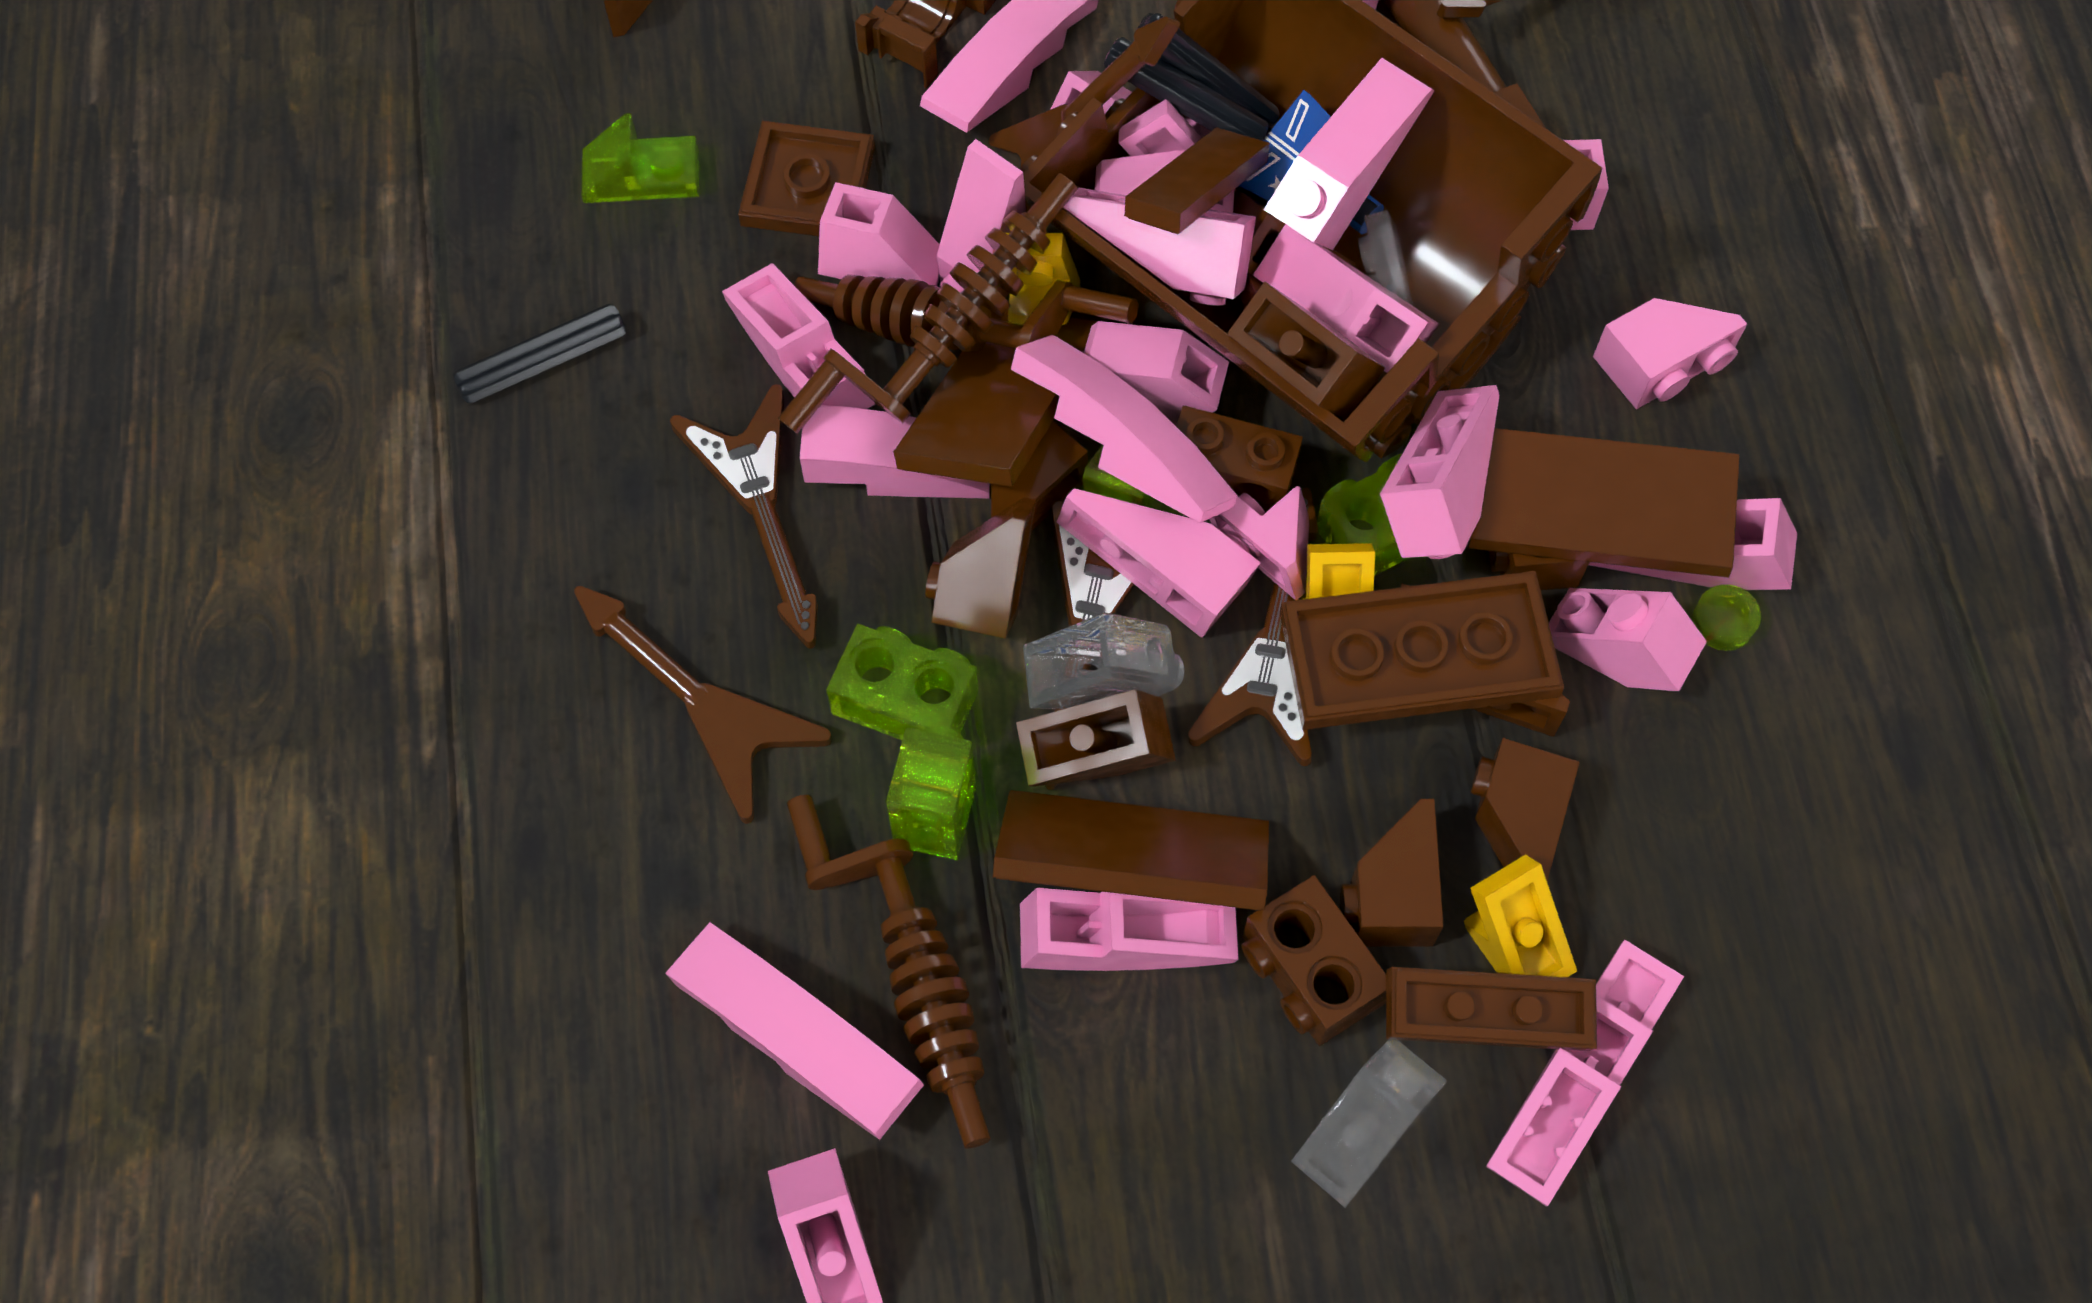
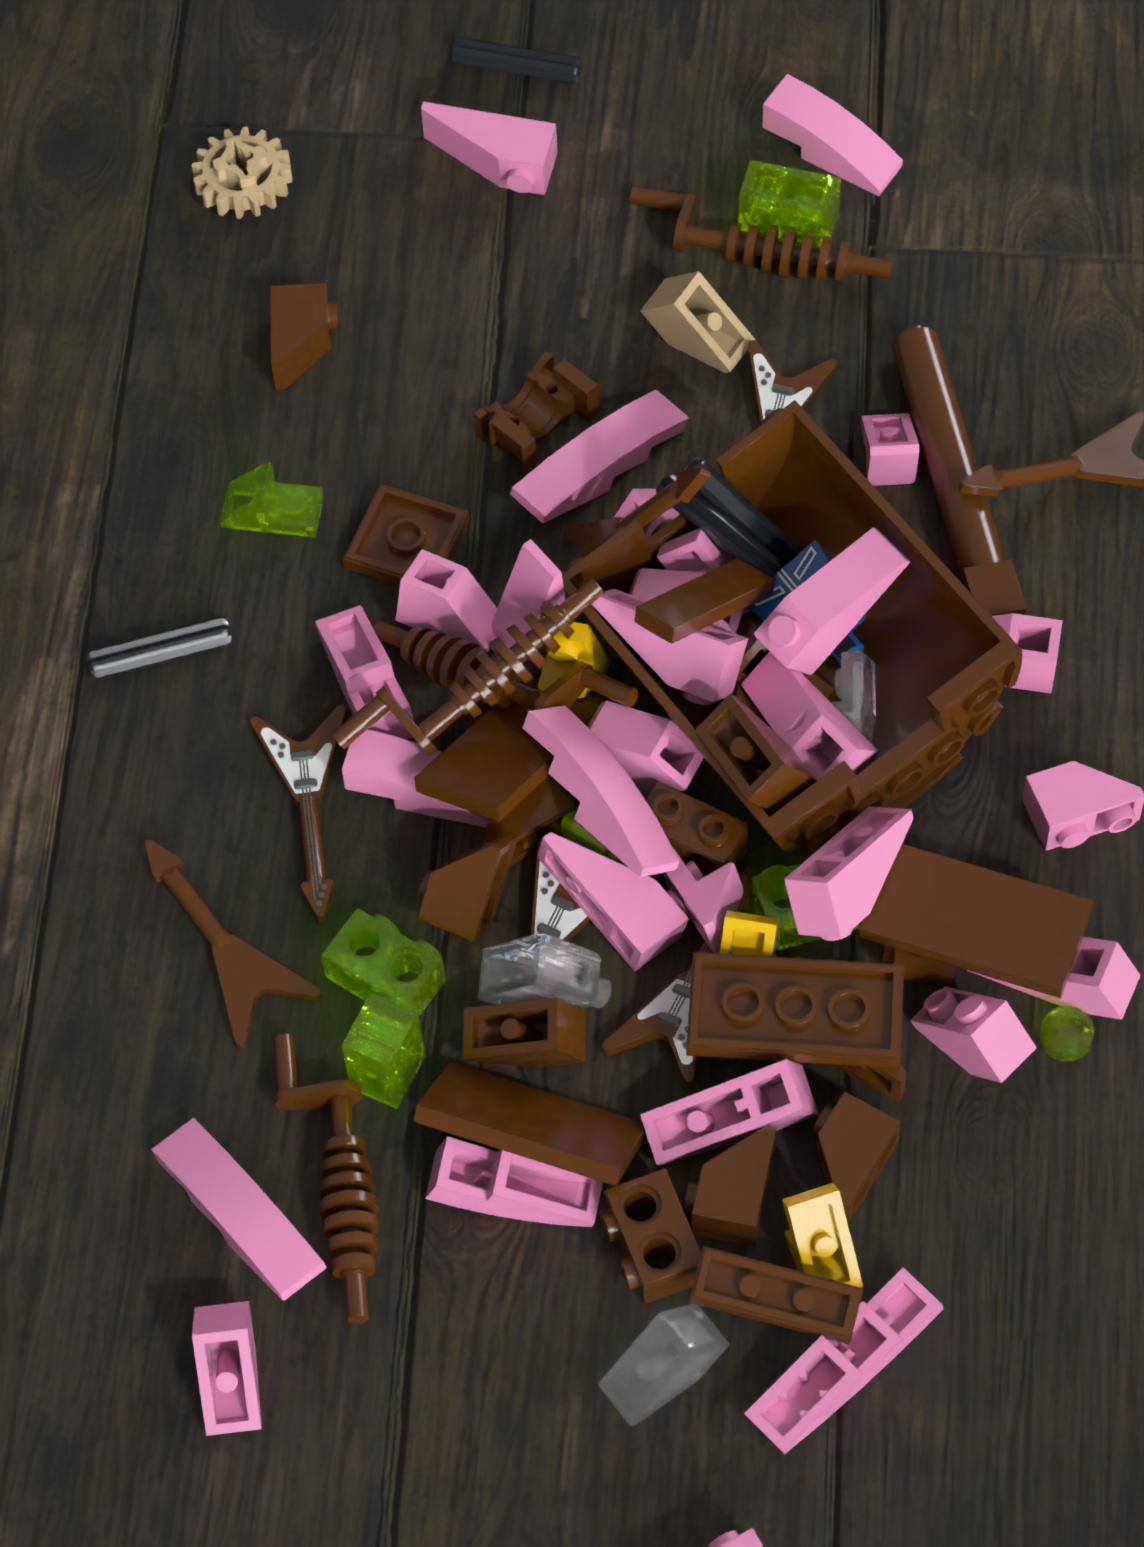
camera: 15 degrees right, 5 degrees down
none -> bright pink slope [640,1059,819,1165]

